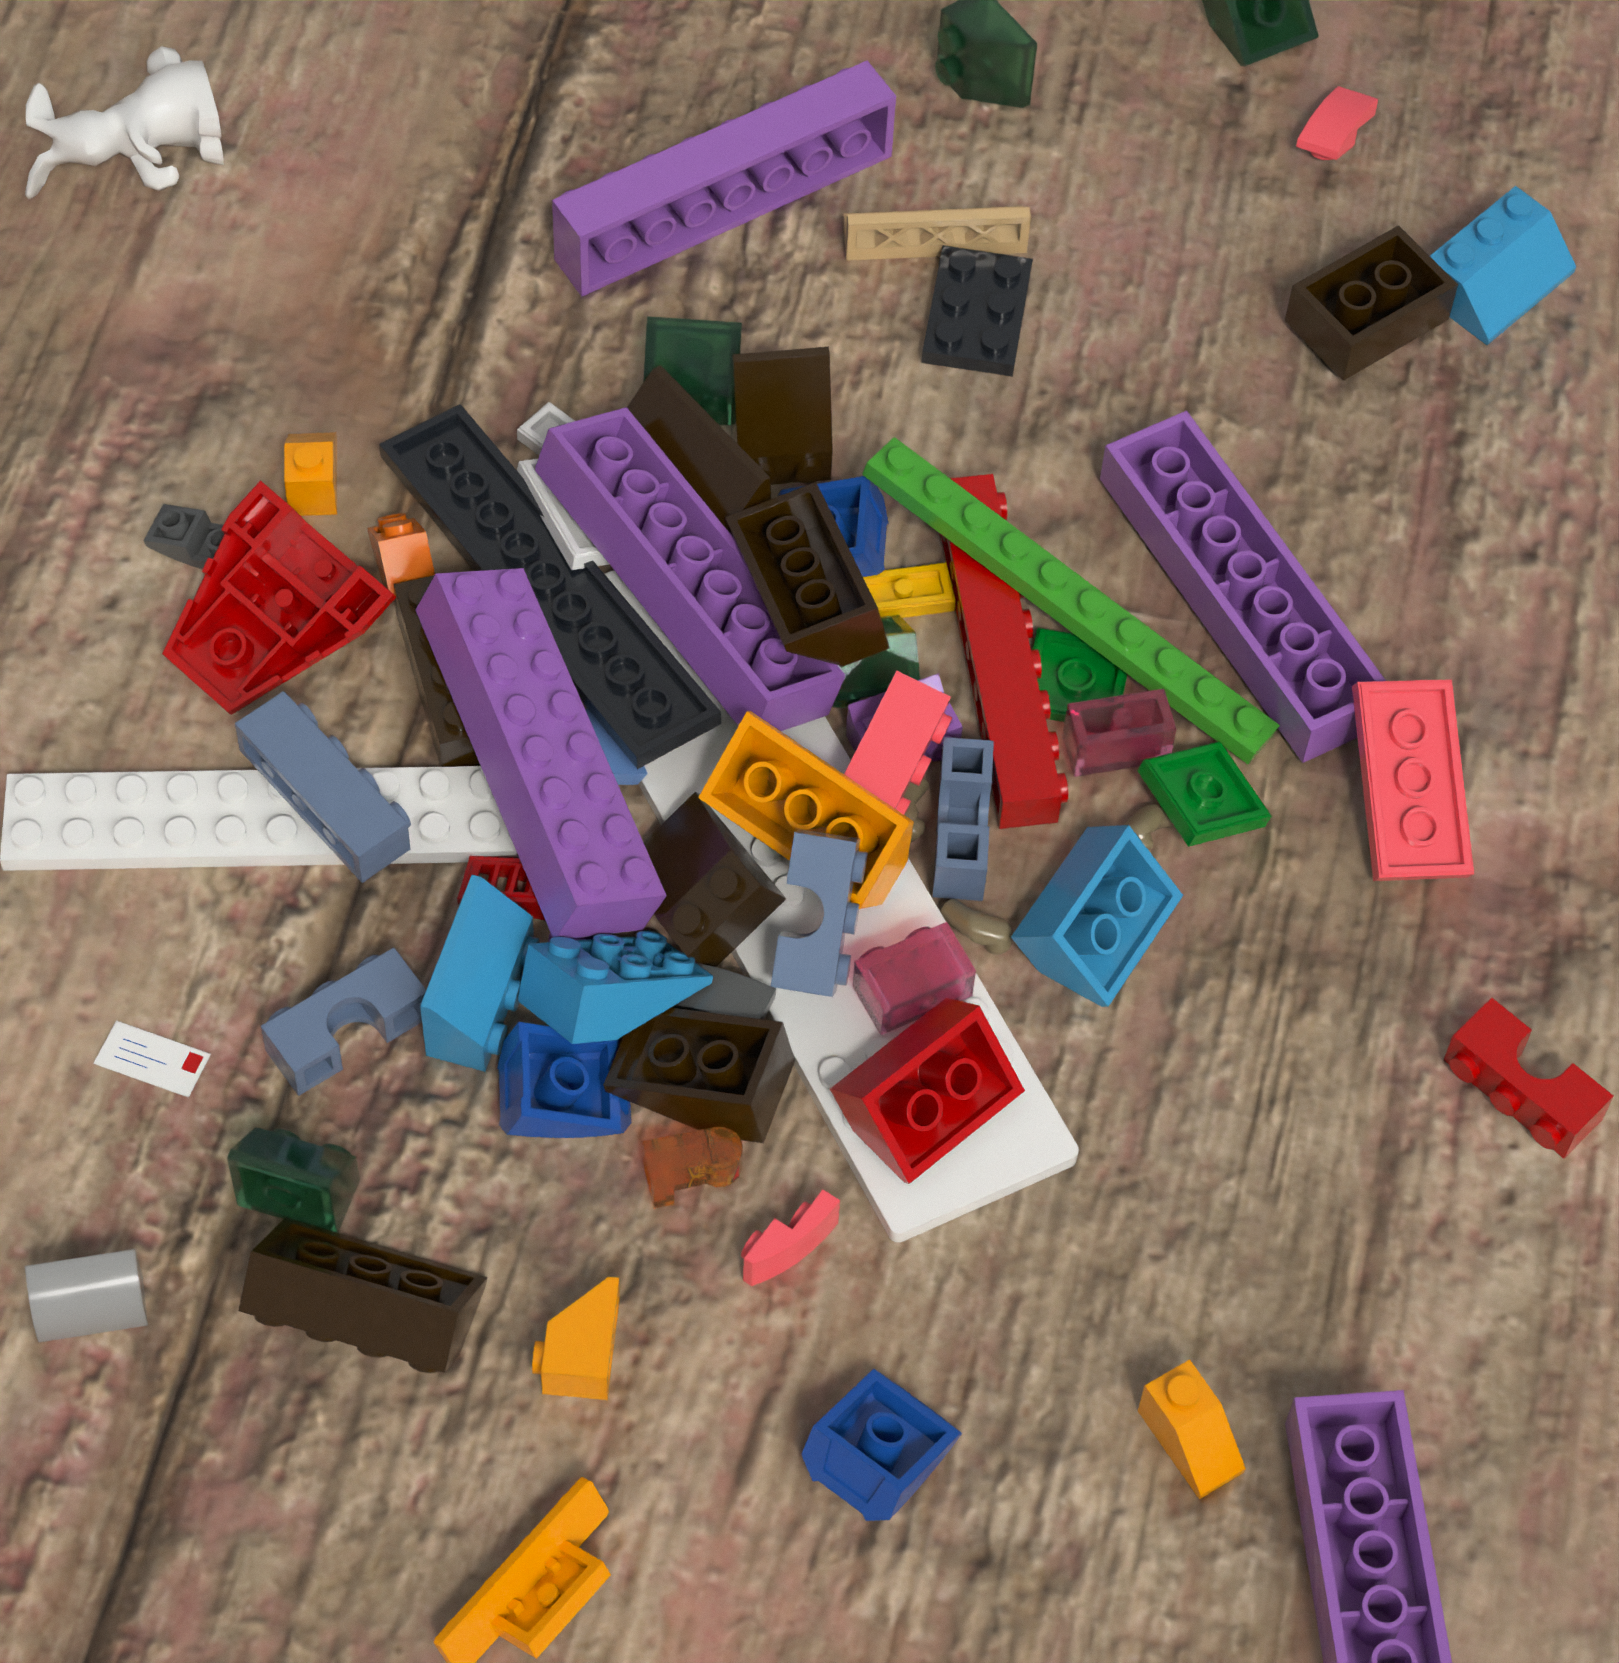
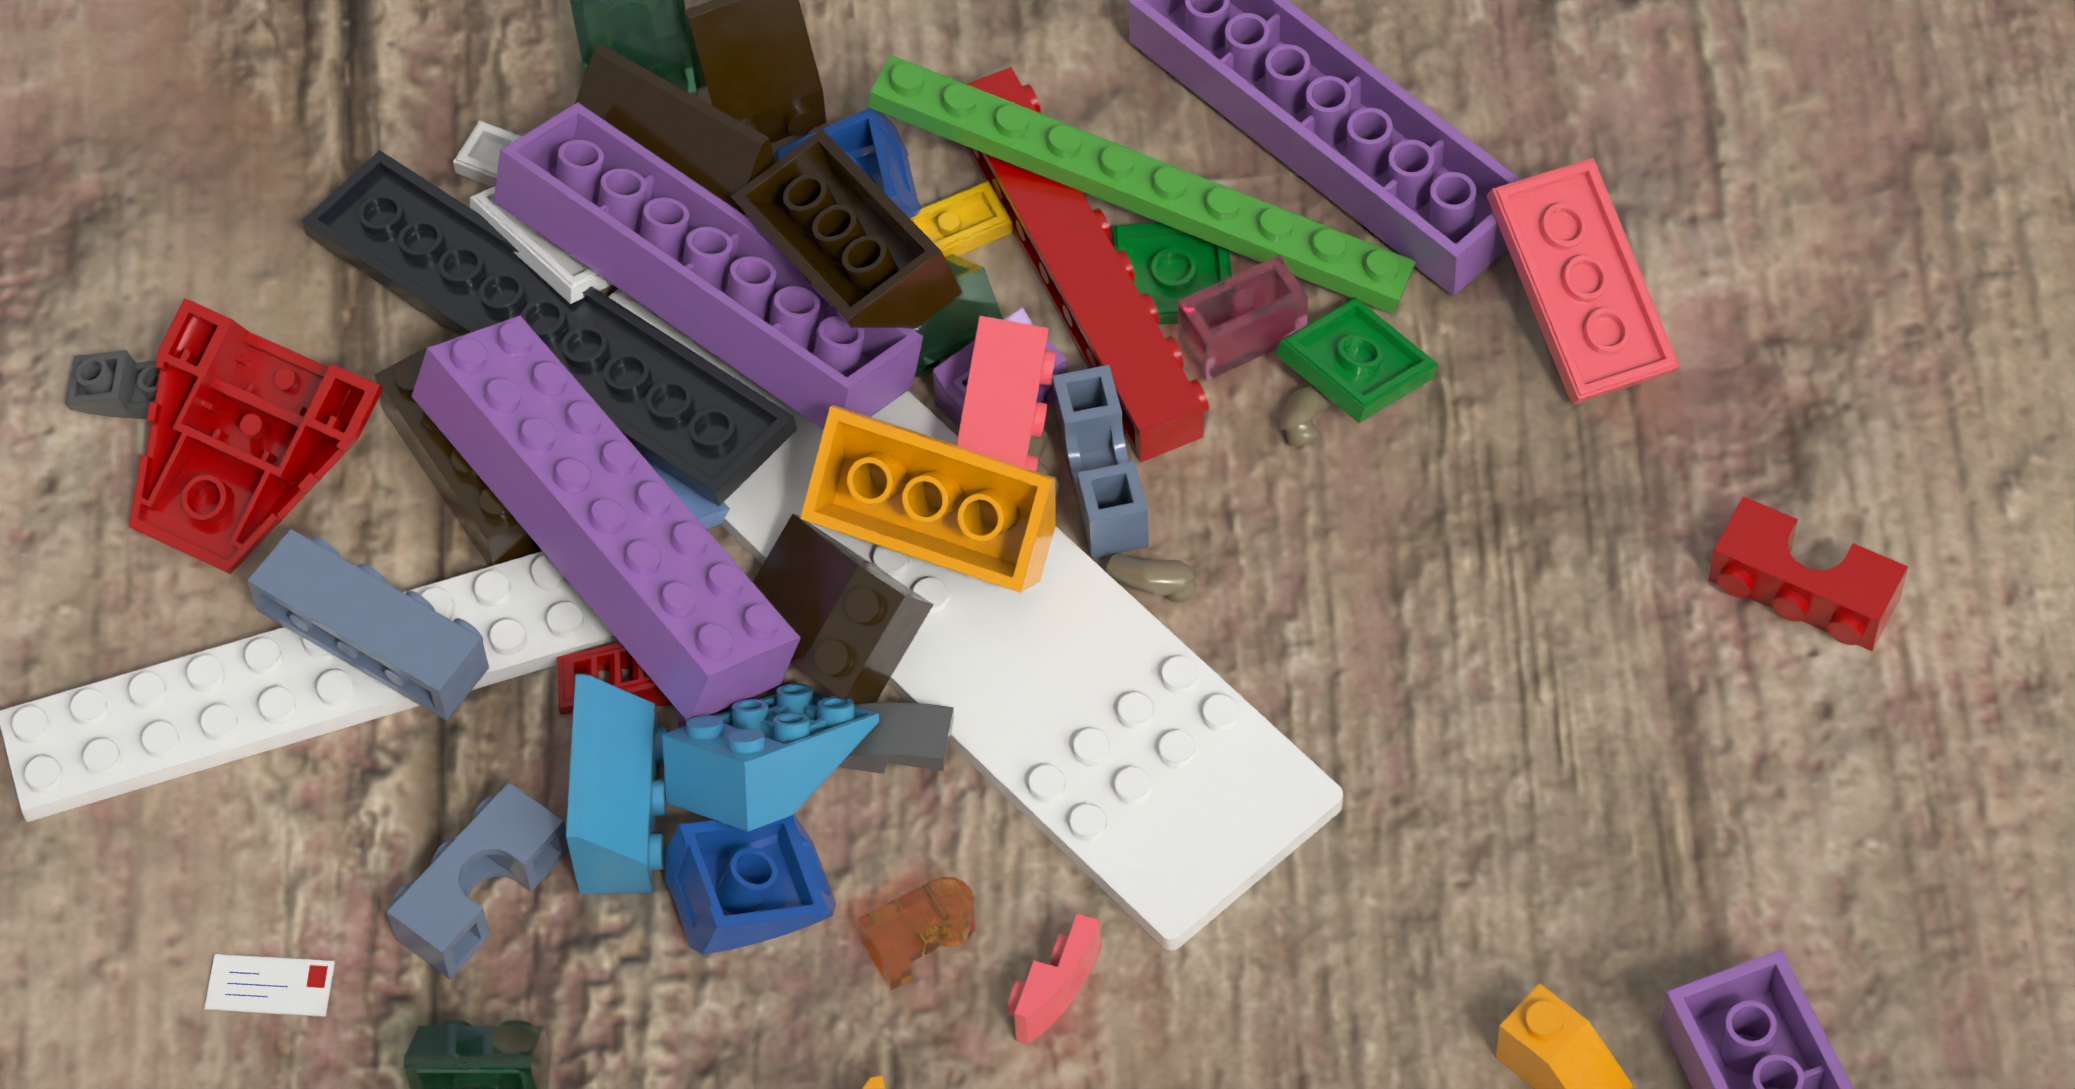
camera: 10 degrees left, 0 degrees up
light orange slope [284,432,337,516] -> none
orange slope [367,513,435,595] -> none
dark brown slope [603,1008,795,1144] -> none
sand blue arch [770,829,867,997] -> none
red slope [830,997,1025,1184] -> none
clear pink brick [852,922,976,1035] -> none
dark azure slope [1011,825,1183,1007] -> none

